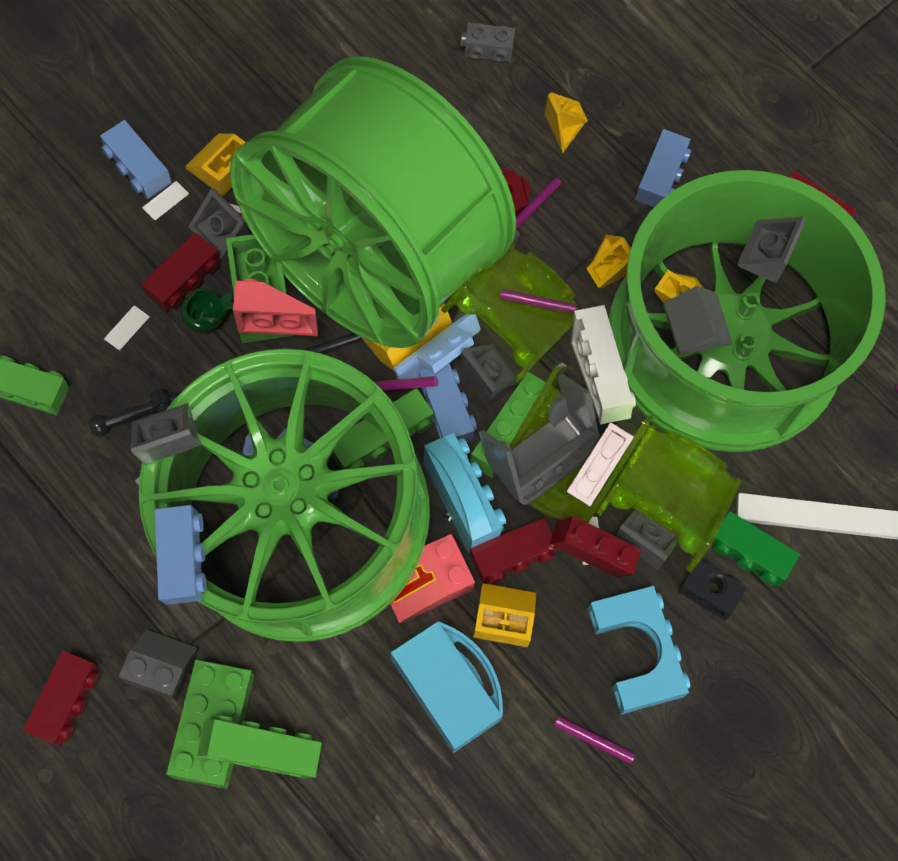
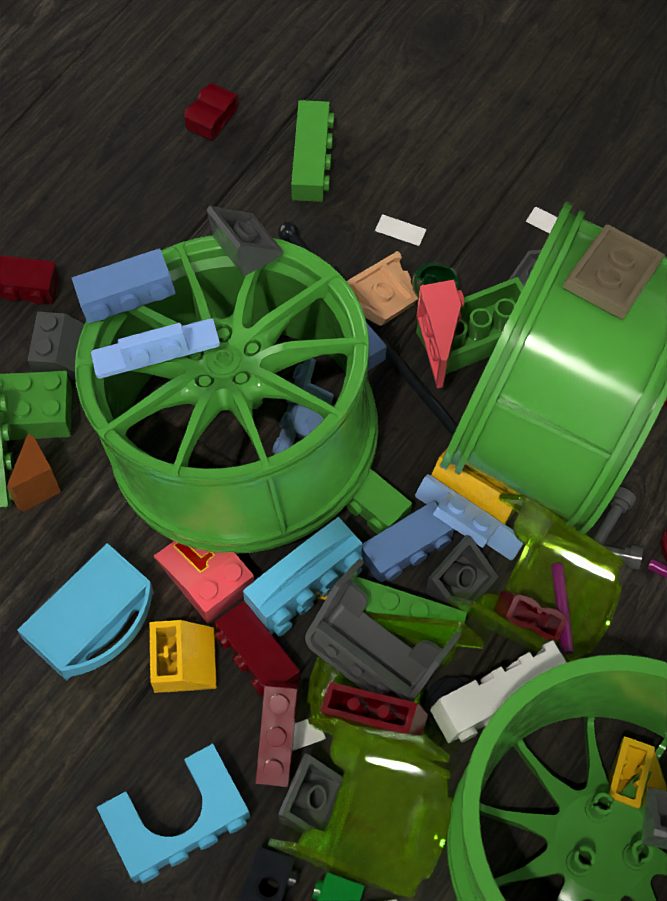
camera: 80 degrees right, 5 degrees down
medium blue brick [100,120,172,199] -> none
dark red brick [141,233,220,313] -> none
magenta bar [373,376,438,391] -> none
magenta bar [554,716,635,764] -> none
dark grey slope [663,286,733,355] -> none
none -> dark orange slope [7,434,61,511]
none -> light blue bracket [91,319,220,379]
none -> light nougat wing [346,251,418,326]
none -> dark red brick [493,590,568,641]
none -> dark tan tile [562,224,665,320]

